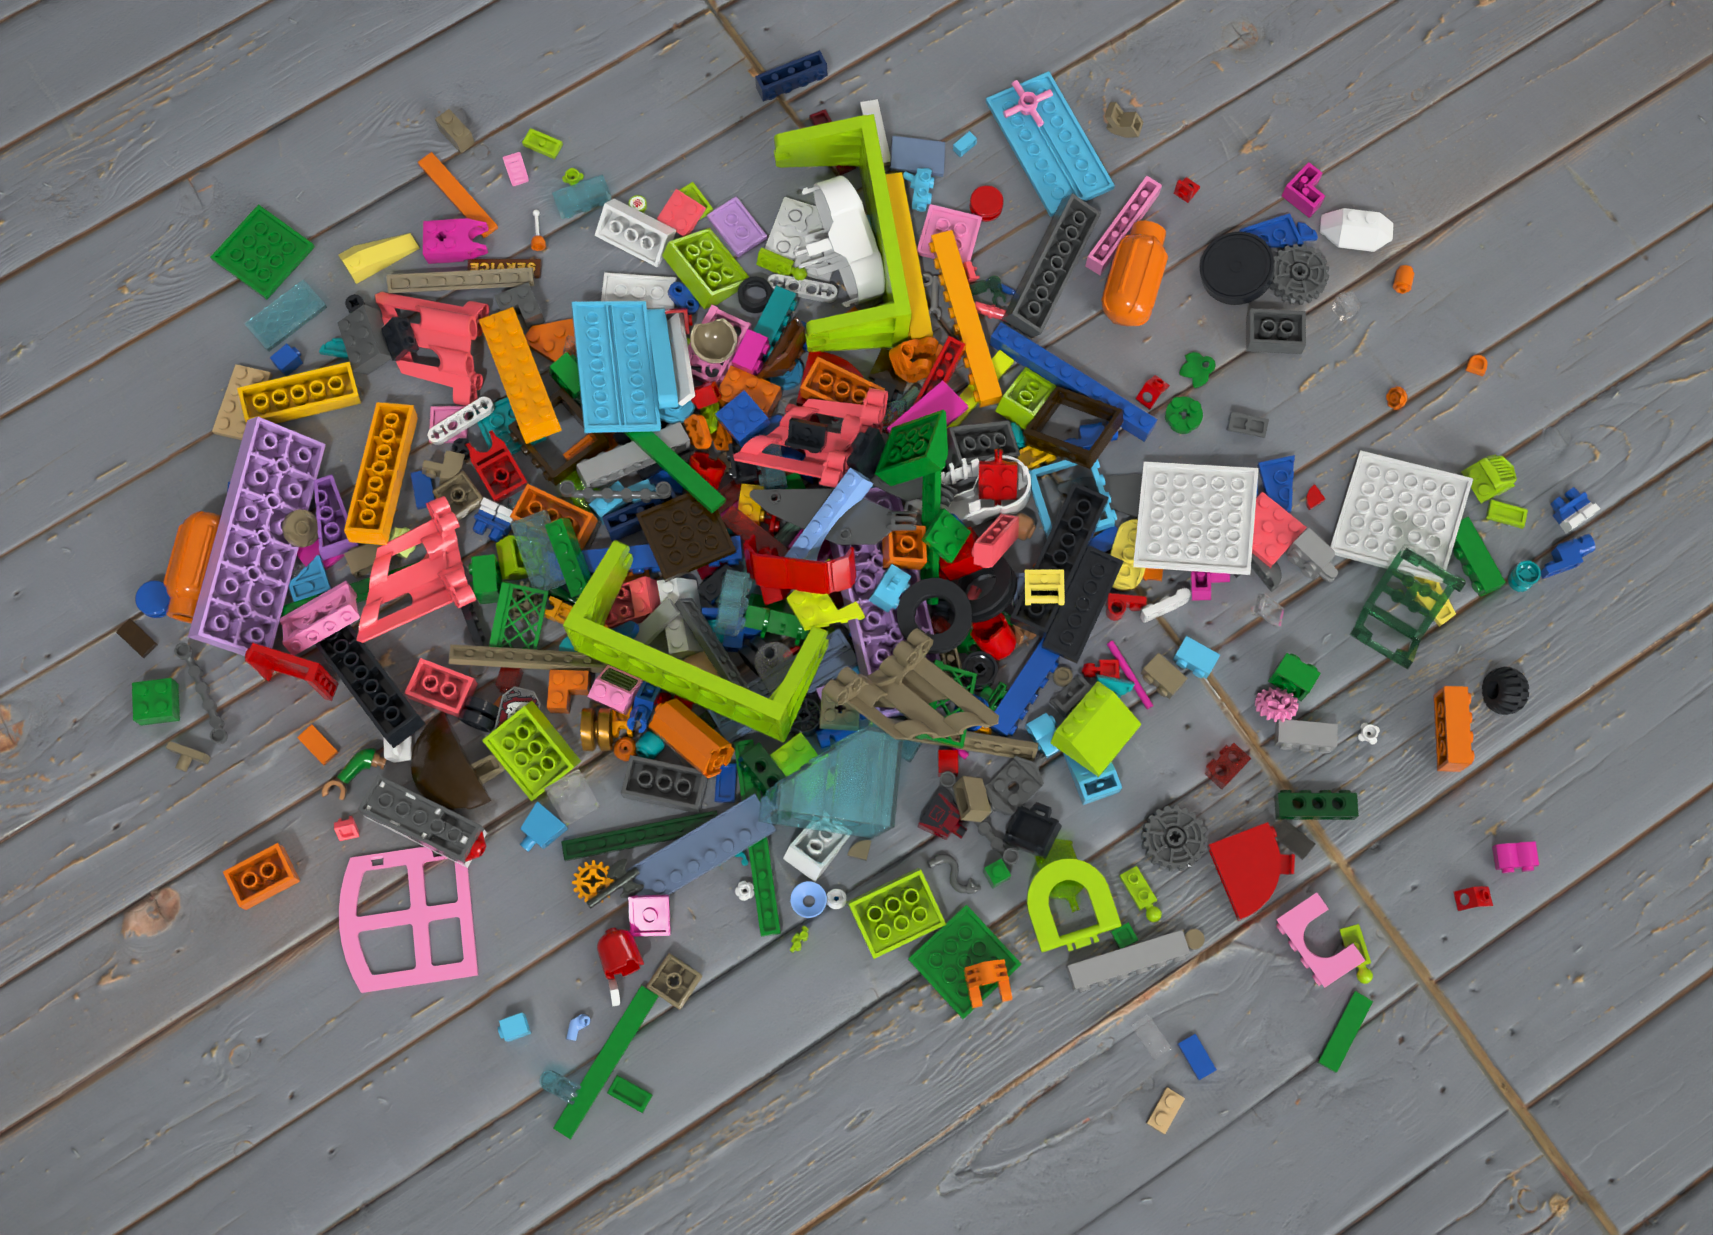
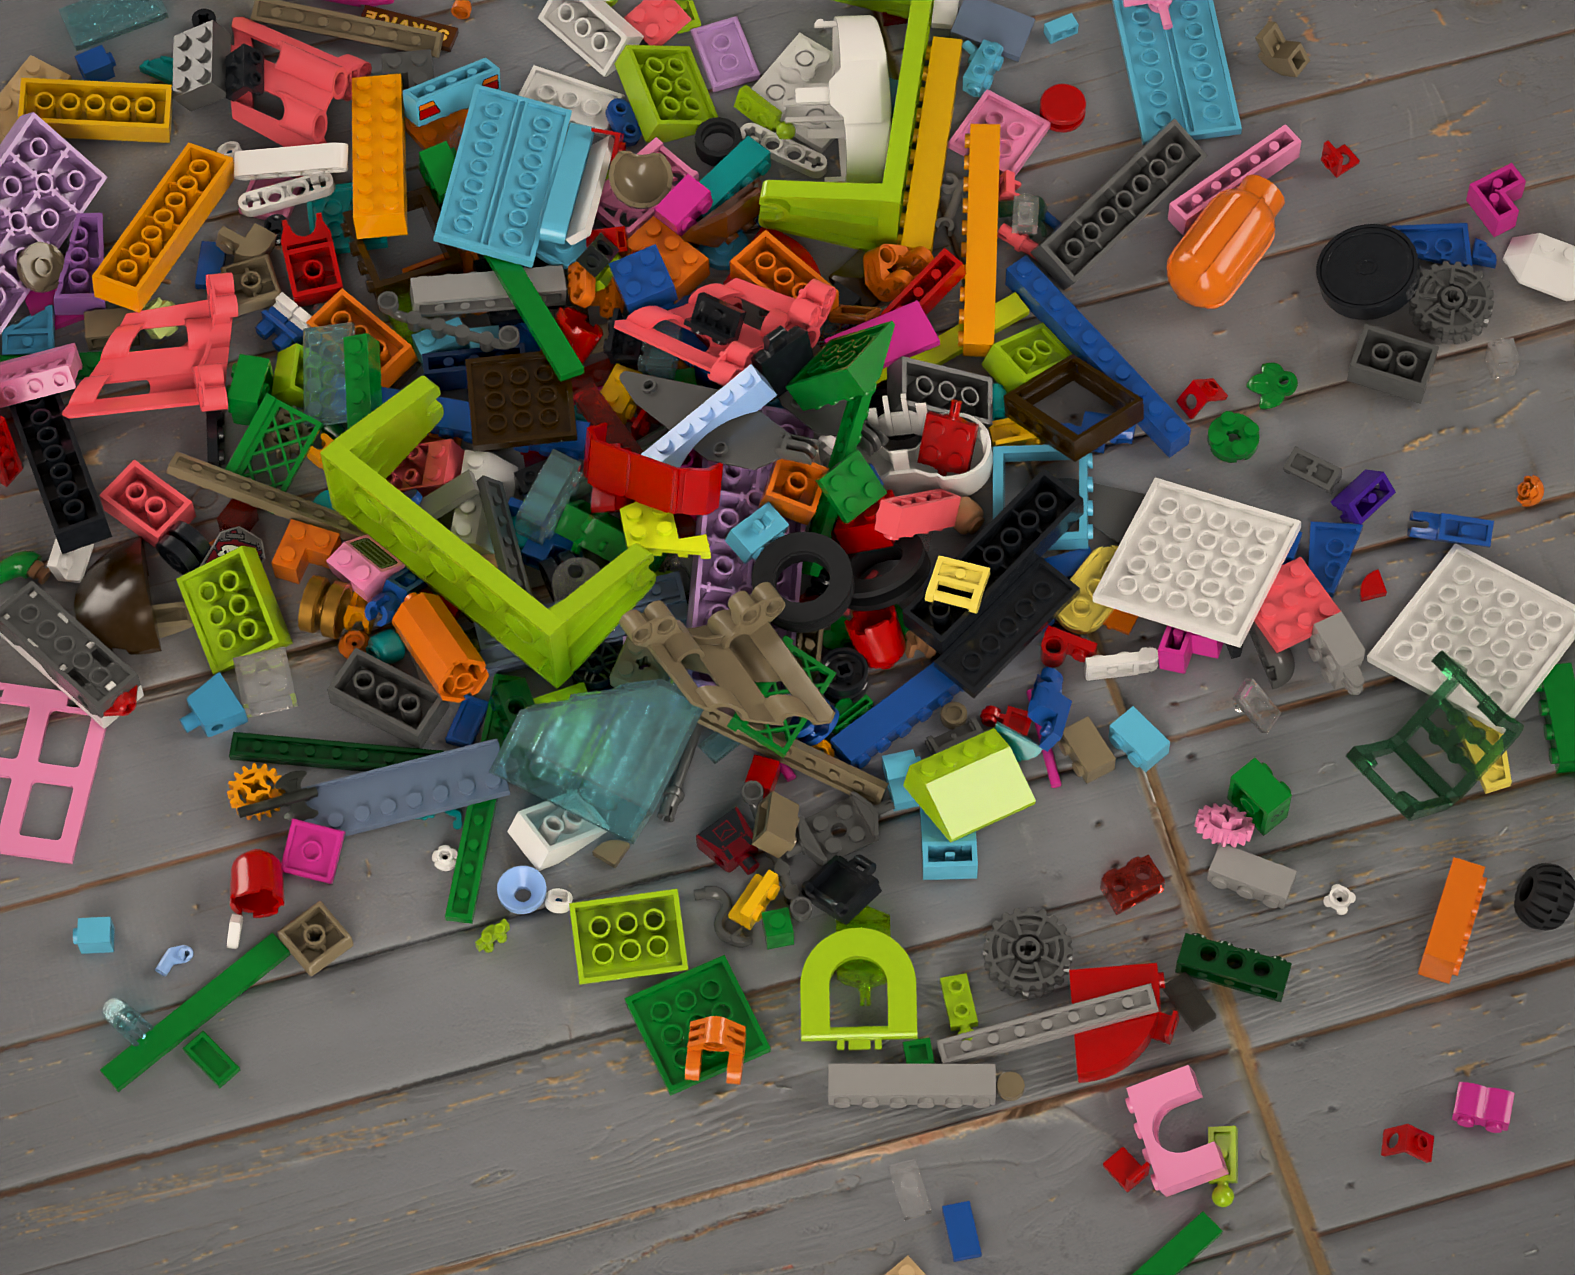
camera: 20 degrees right, 10 degrees down
none -> white tile [217,141,242,161]
none -> white beam [234,143,348,181]
none -> medium azure brick [403,57,501,127]
none -> black brick [576,233,619,278]
none -> yellow bracket [728,870,780,931]
none -> dark orange tile [827,305,881,325]
none -> light grey tile [936,983,1159,1064]
none -> clear brick [1012,193,1039,234]
none -> blue plate [1028,667,1072,752]
none -> red bracket [1103,1147,1150,1193]
none -> dark purple brick [1330,469,1396,525]
none -> blue plate [1407,511,1494,548]

